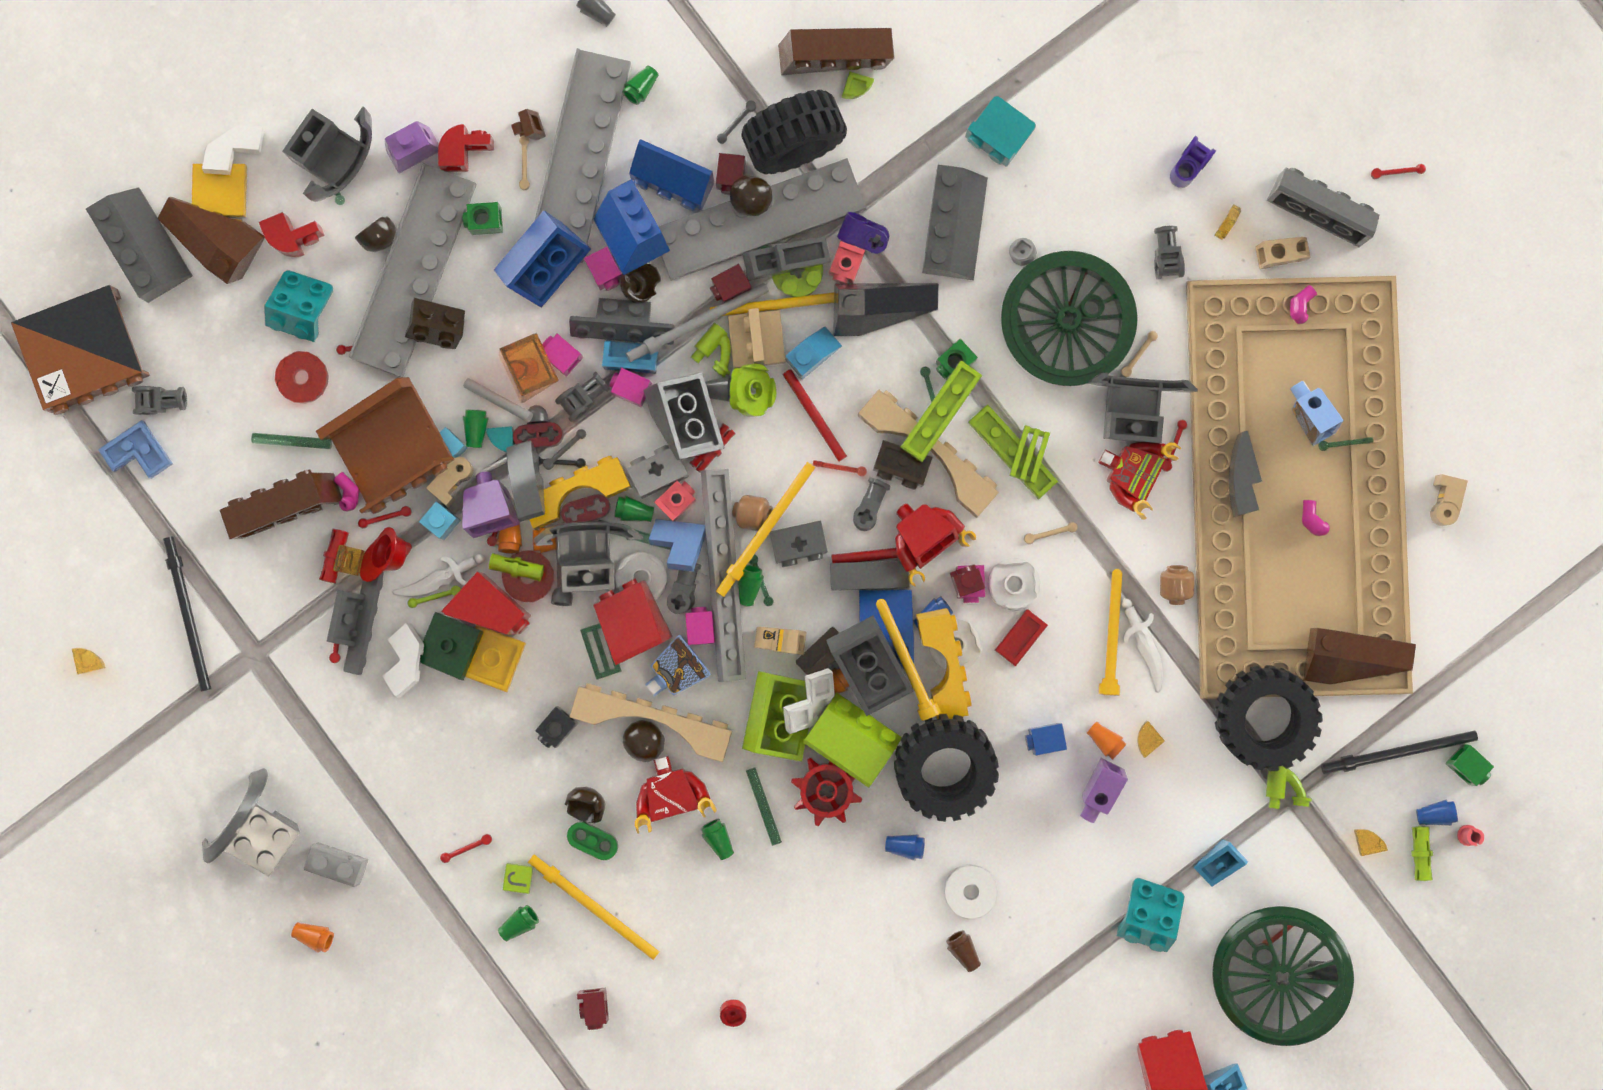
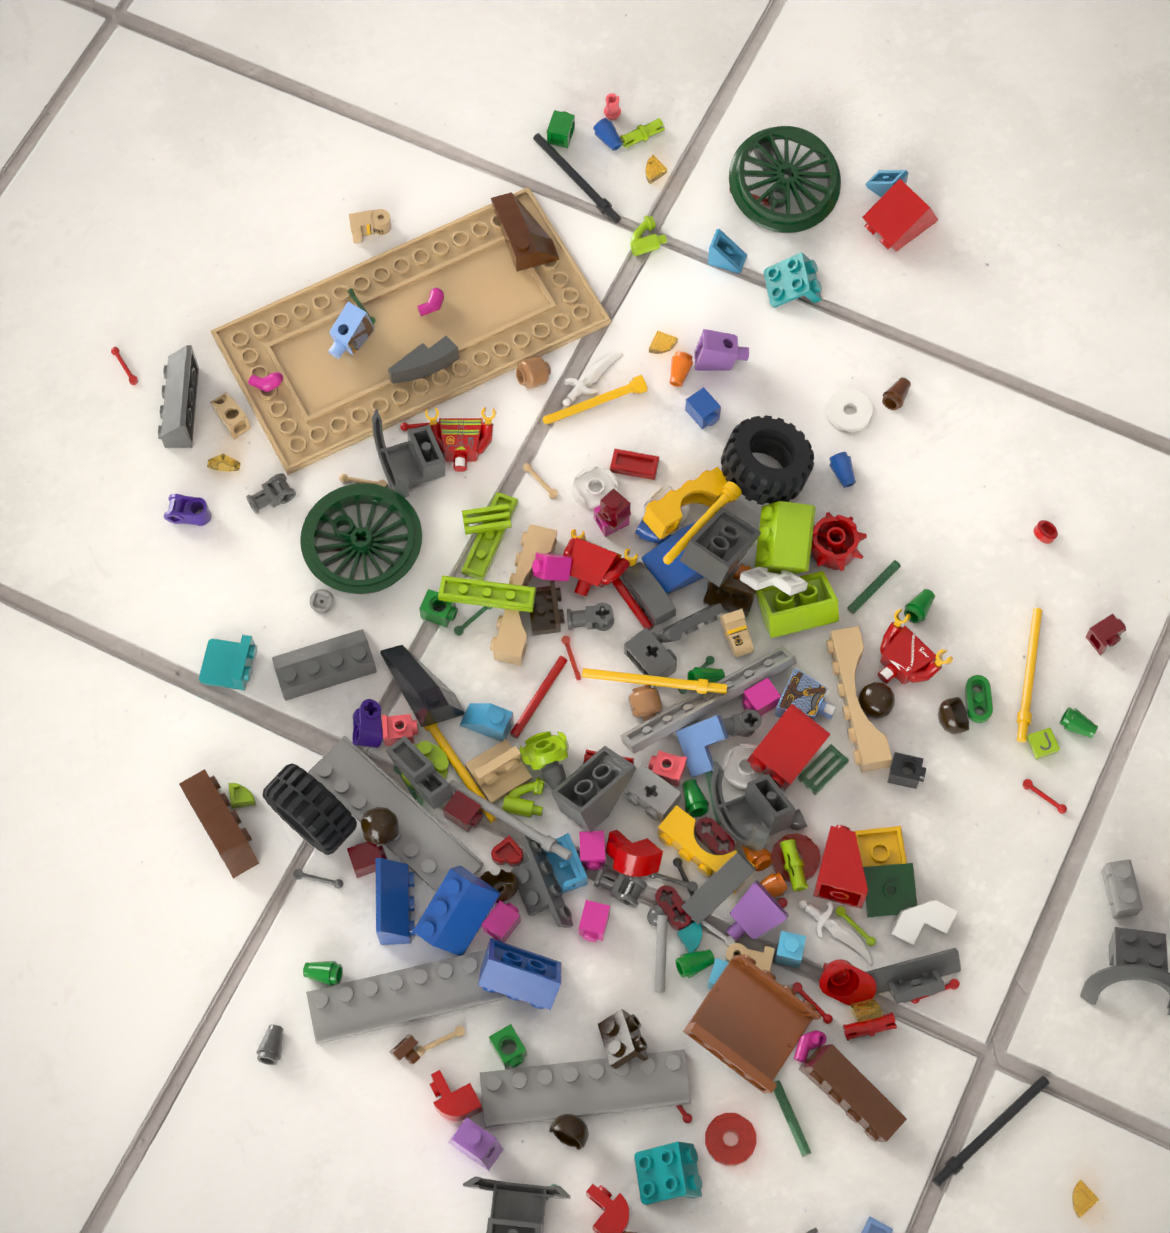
camera: 115 degrees left, 20 degrees down
clear orange slope [499,333,559,403] -> none
black tyre [1214,665,1323,771] -> none
none -> red tile [491,835,524,867]
none -> dark pink brick [532,553,572,581]
none -> red brick [605,830,663,877]
none -> dark grey plate [658,603,724,643]

